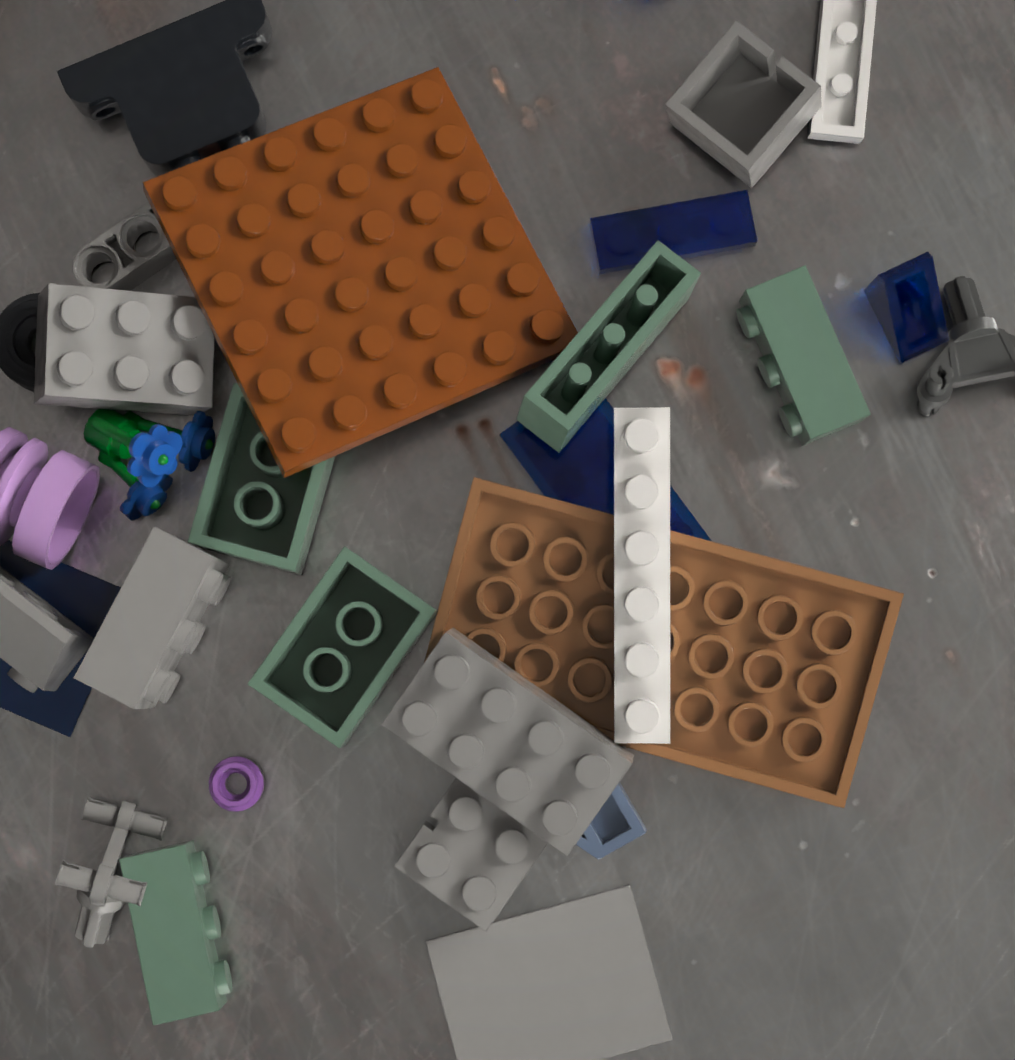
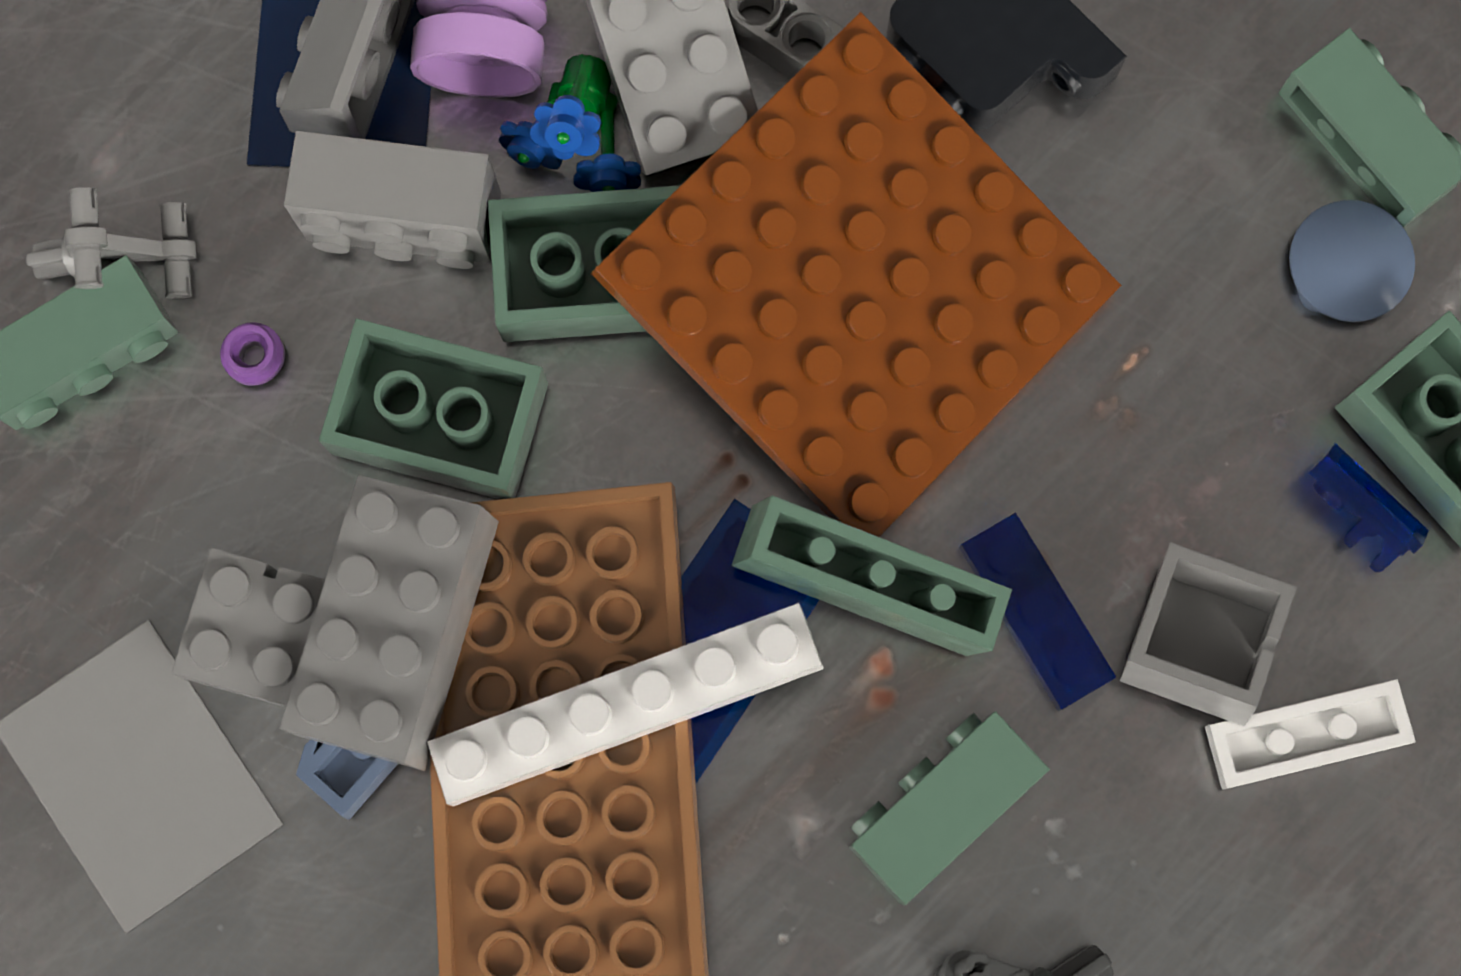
camera: 75 degrees right, 5 degrees down
clear blue slope [864,251,949,363] -> none

